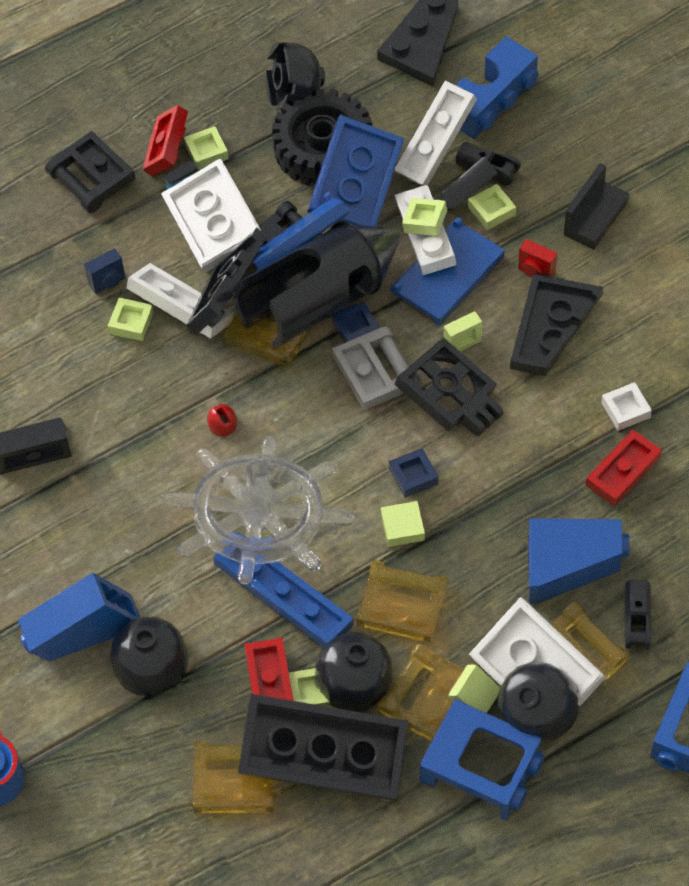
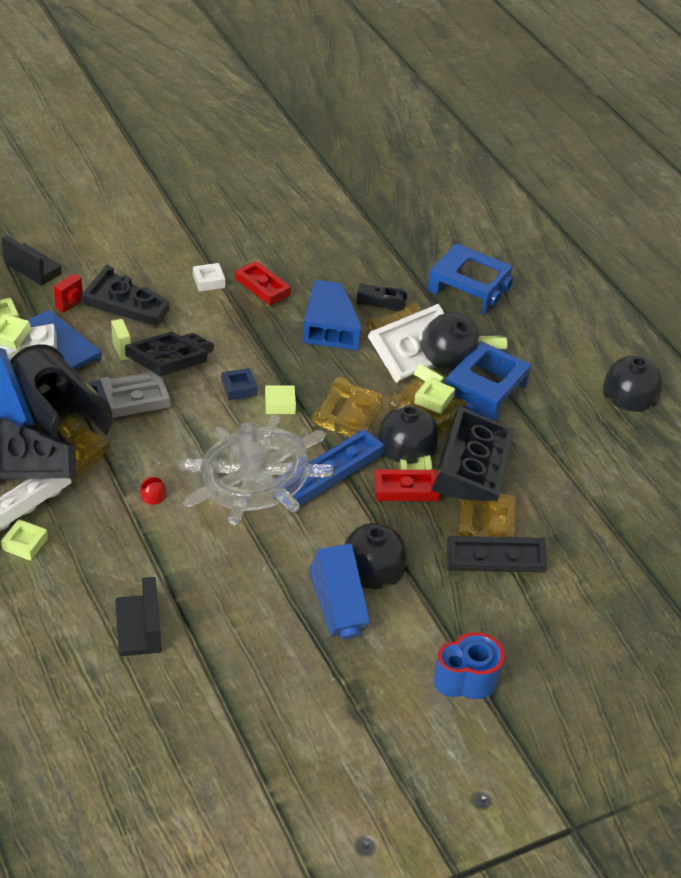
camera: 90 degrees left, 15 degrees down
none -> yellowish green tile [414,378,455,414]
none -> black tile [447,536,547,572]
none -> yellowish green tile [479,335,507,349]

